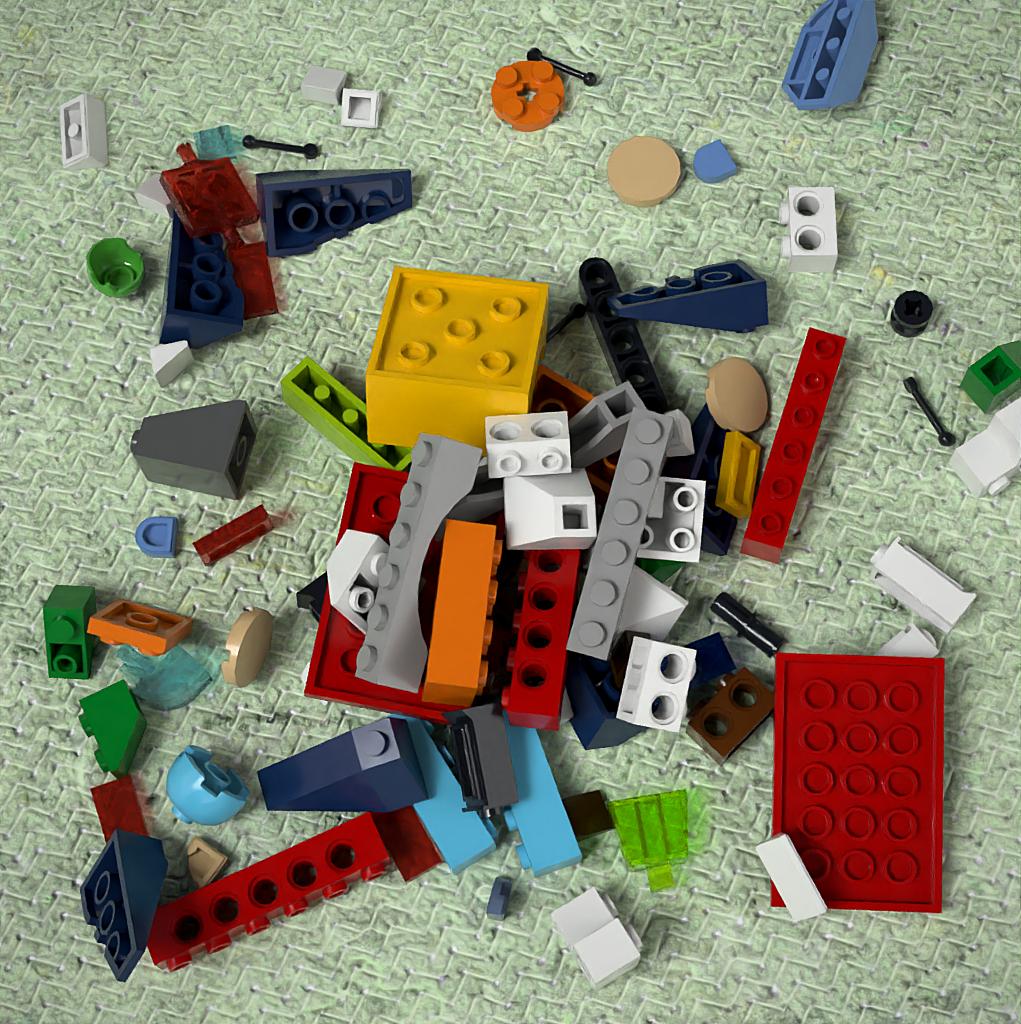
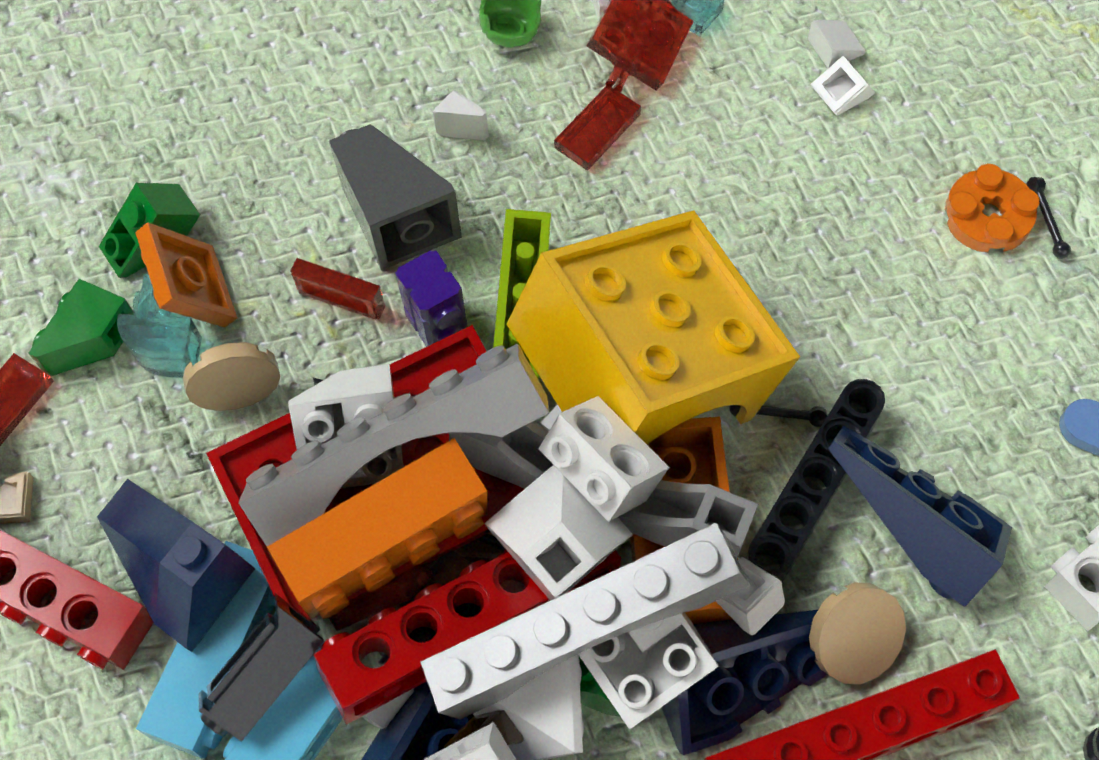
camera: 50 degrees right, 5 degrees down
medium blue tile [135,516,179,558] -> none
dark blue wedge [159,204,244,350] -> none
medium azure cylinder [166,745,250,826] -> none
black hinge [242,135,318,159] -> none
dark blue wedge [255,169,412,258] -> none
clear red tile [370,806,443,884] -> none
tan tile [607,136,681,207] -> none
yellow tile [715,430,761,519] -> none
none -> dark purple brick [395,250,468,347]

